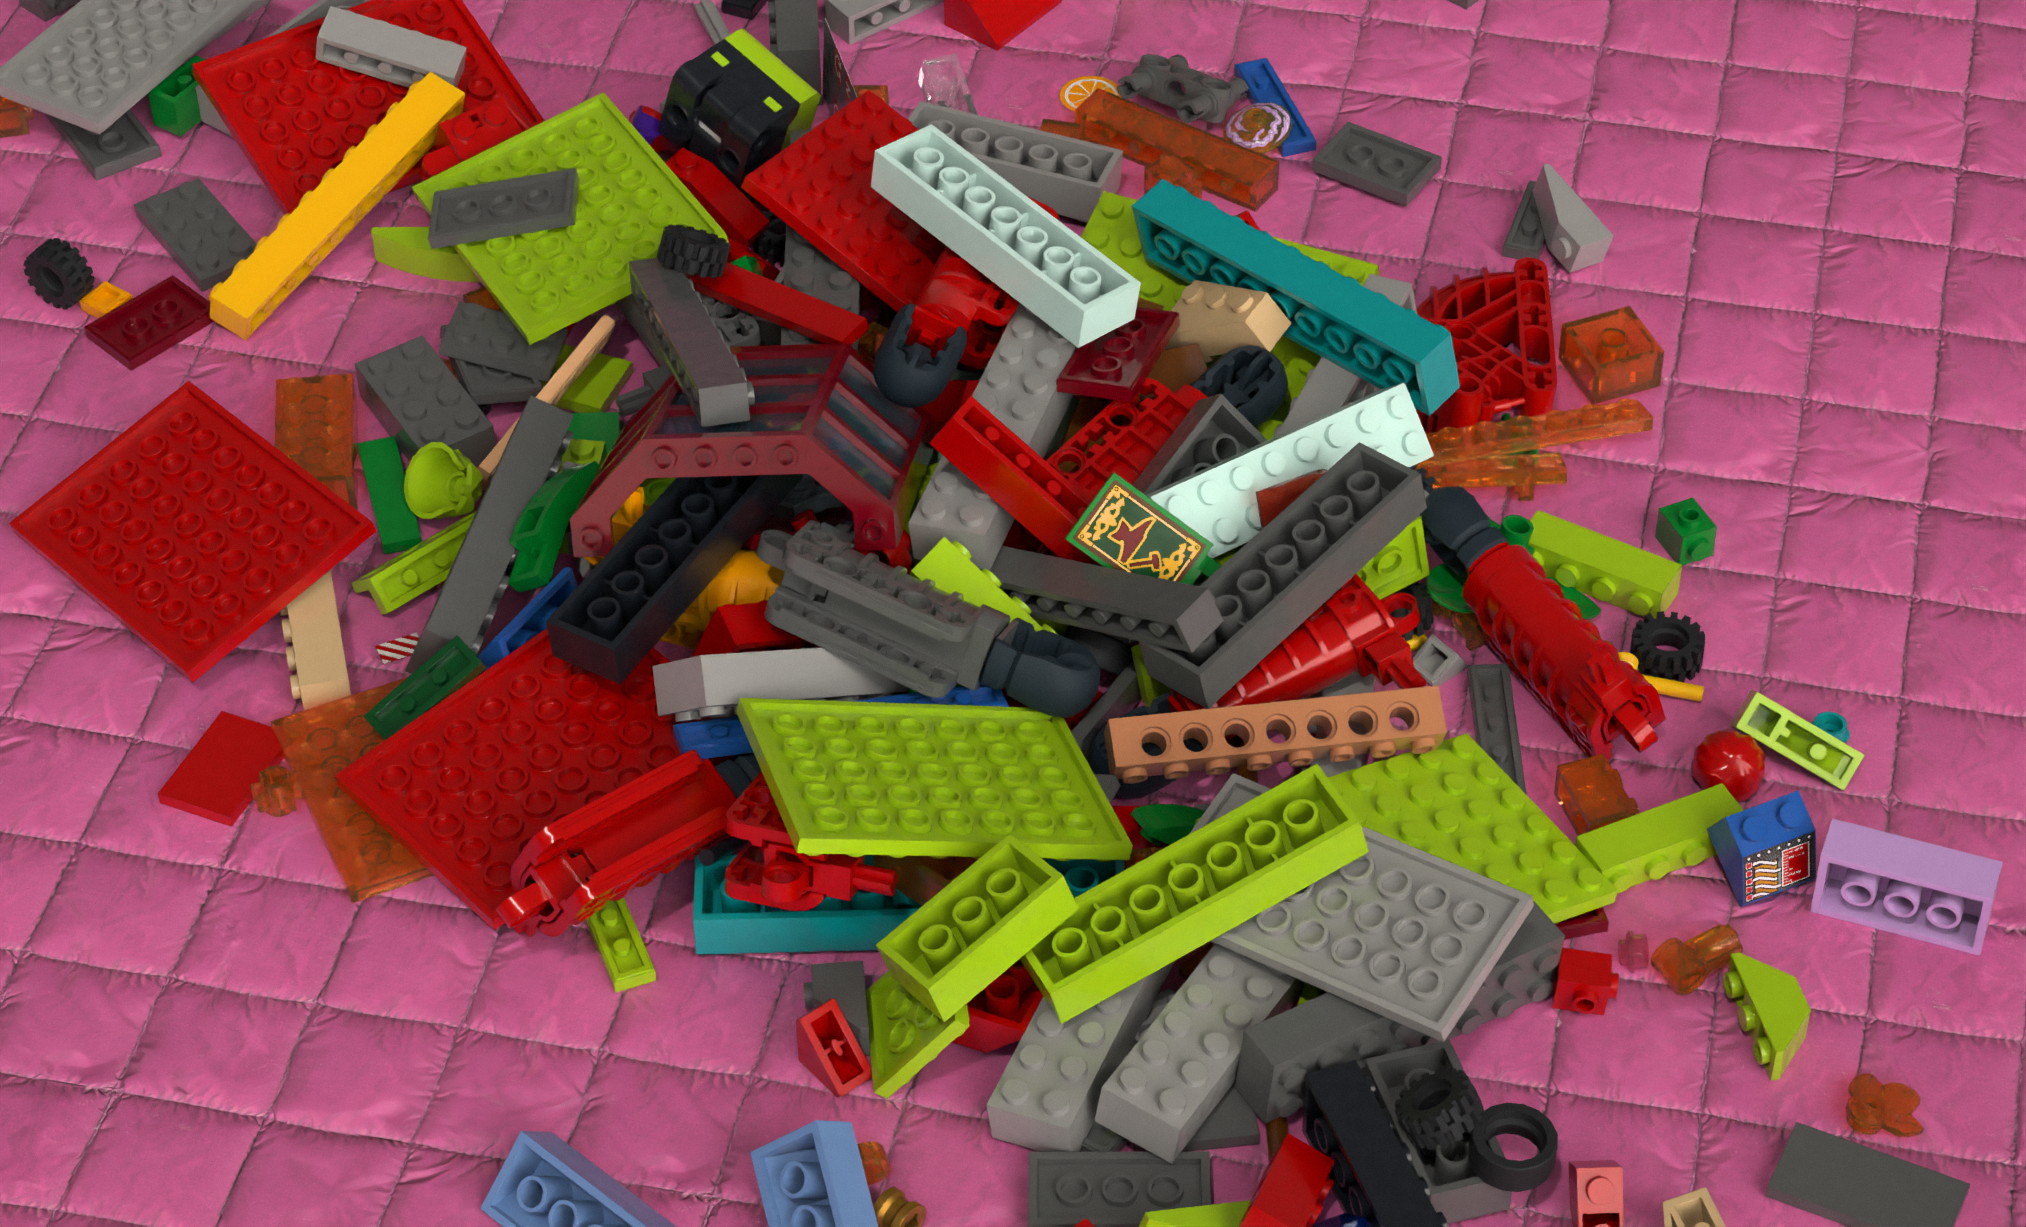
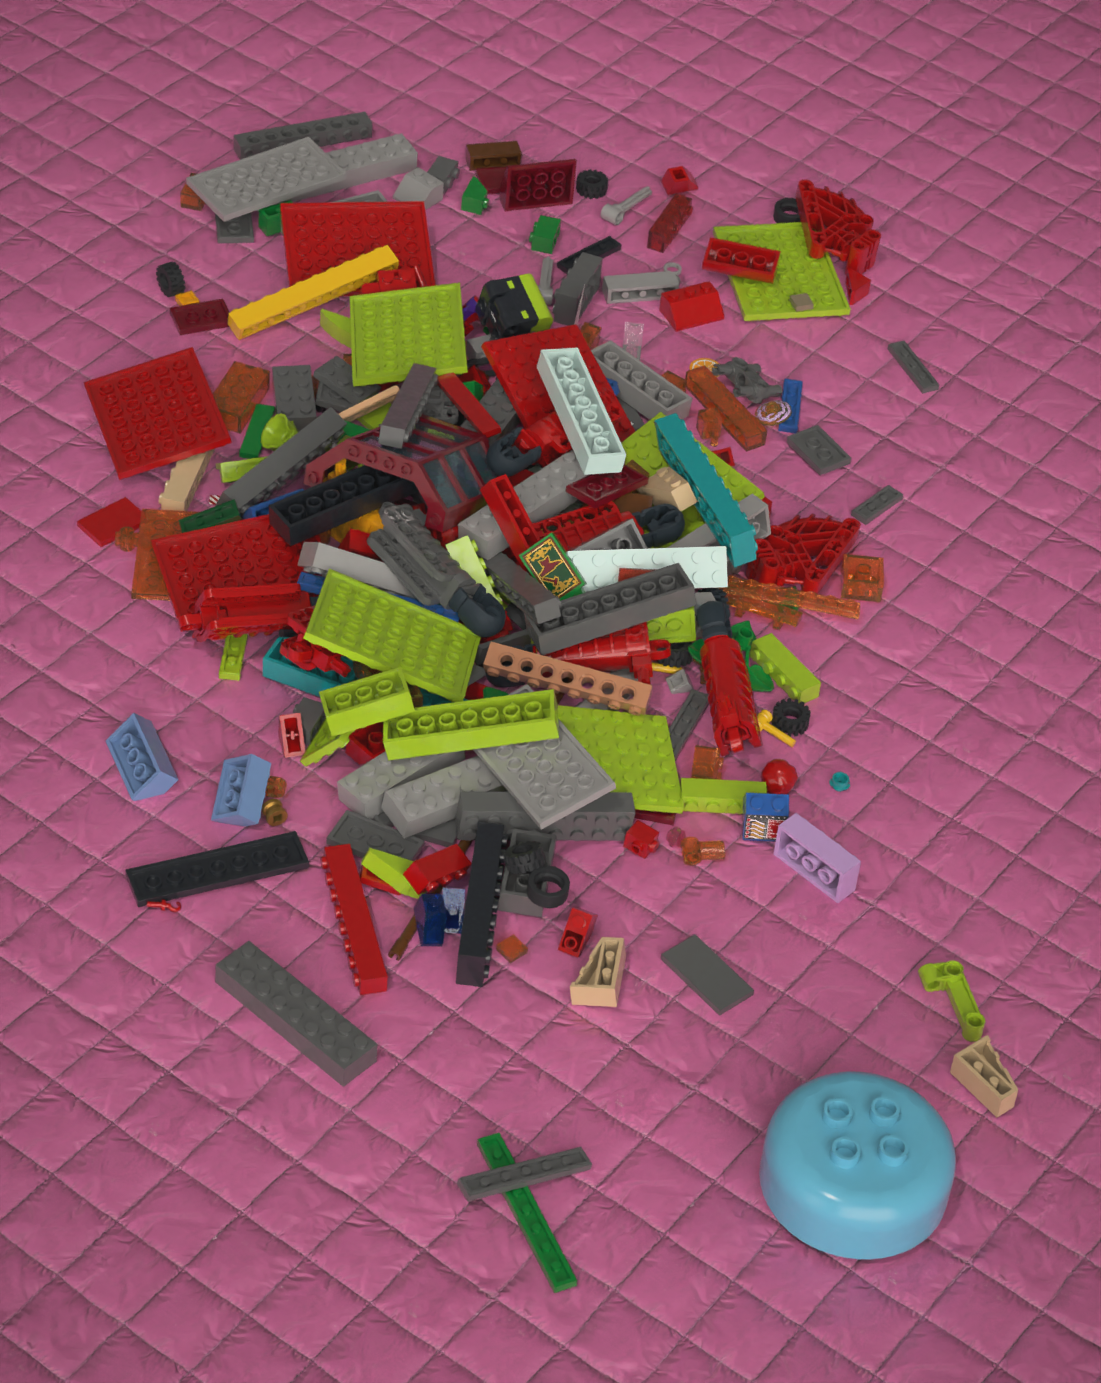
camera: 20 degrees right, 0 degrees up
dark grey plate [134,178,257,292] -> none
light grey brick [315,6,467,88] -> none
dark grey tile [428,168,579,249] -> none
green slope [508,461,600,592] -> none
black tyre [657,225,731,278] -> none
red slope [666,148,770,246] -> none
light grey slope [1532,163,1614,273] -> none
green brick [1655,497,1717,566] -> none
lime slope [1723,952,1811,1081] -> none
lime slope [1730,690,1865,791] -> none
clear orange plate [1845,1073,1924,1137] -> none

